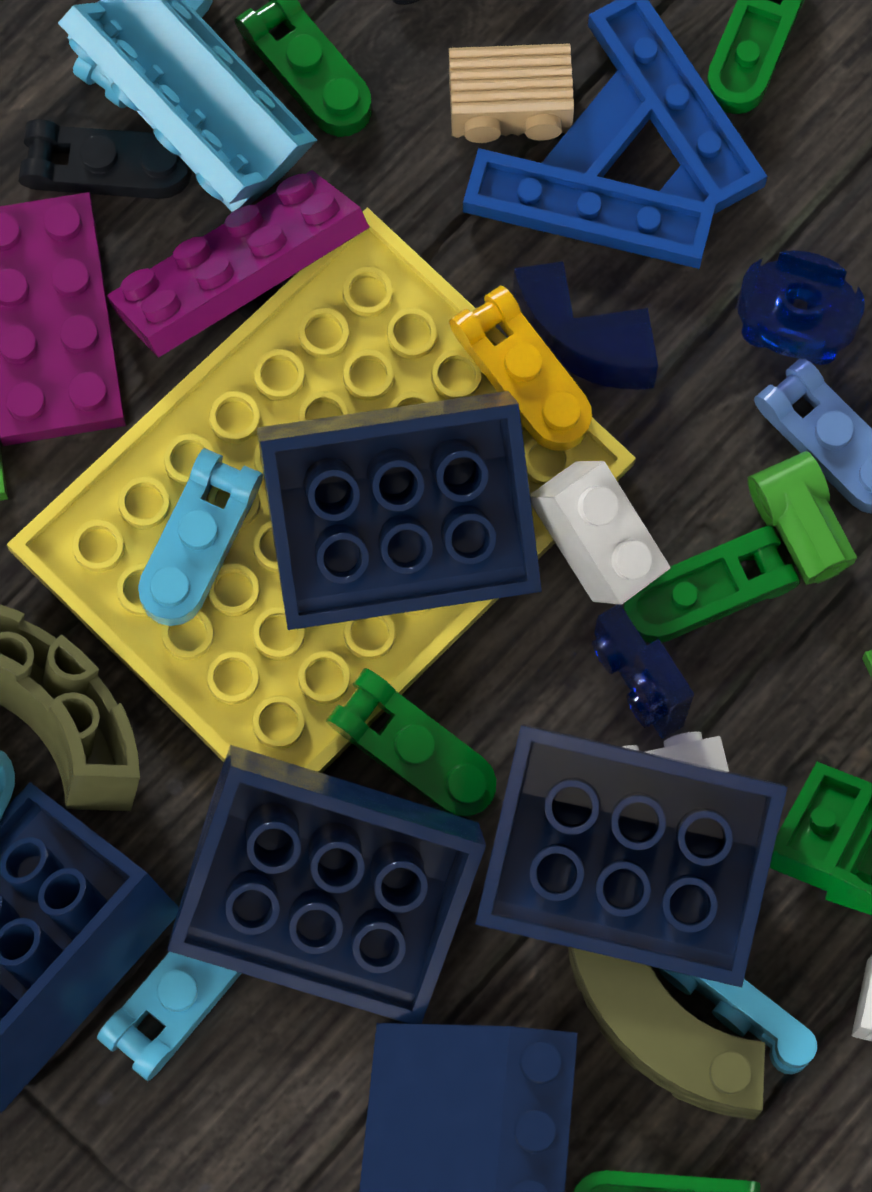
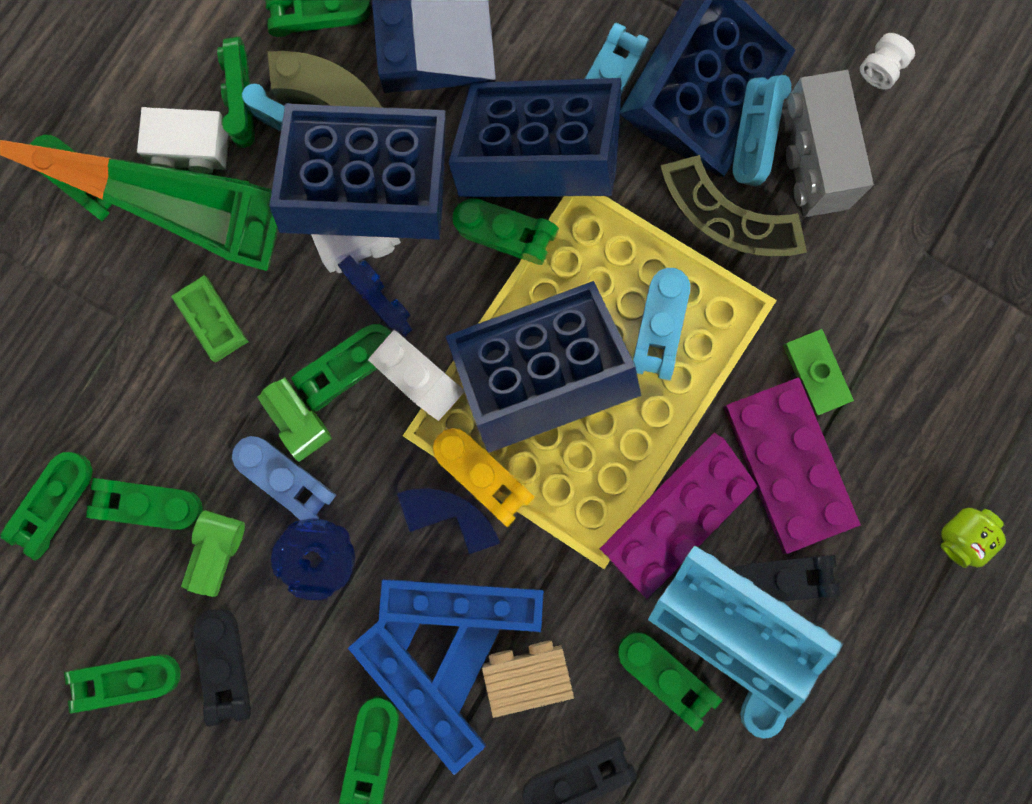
camera: 170 degrees right, 10 degrees up
none -> green plate [217,36,255,148]

